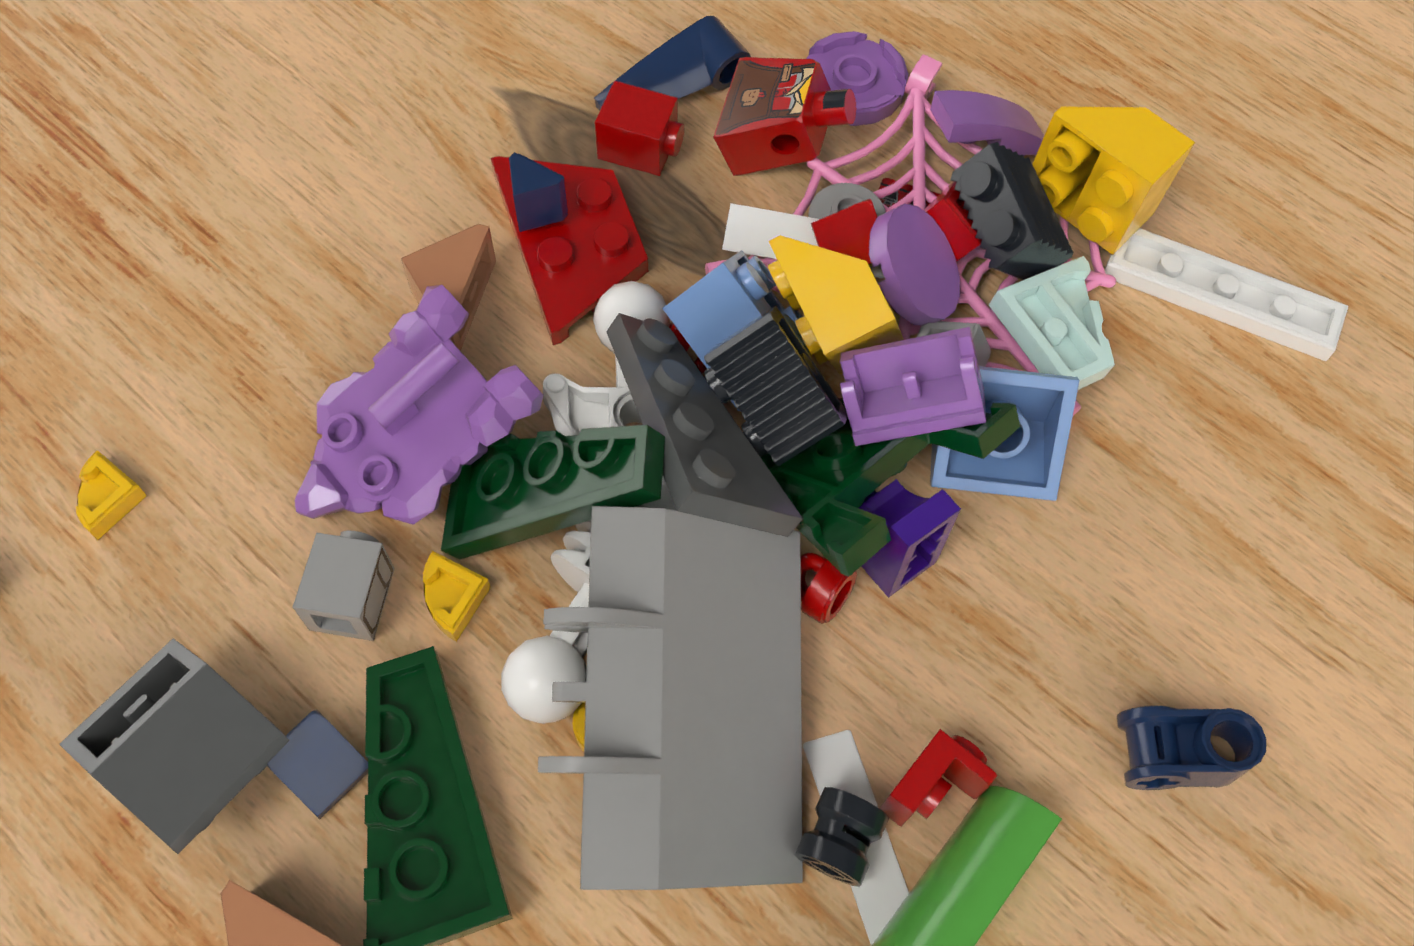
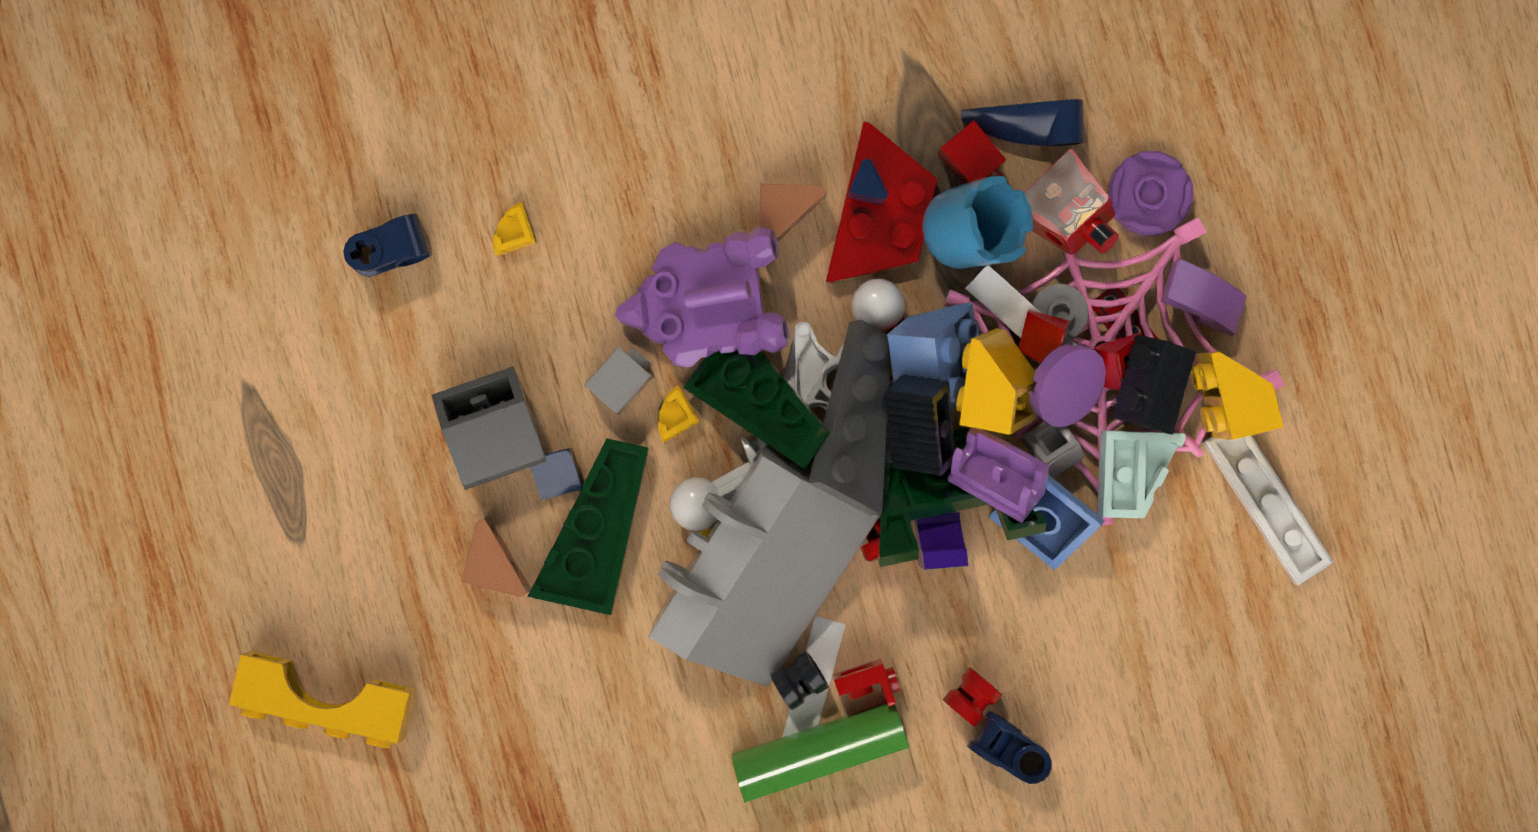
camera: 35 degrees right, 25 degrees up
none -> dark azure cylinder [922,176,1033,269]
none -> red wheel [942,667,1003,727]

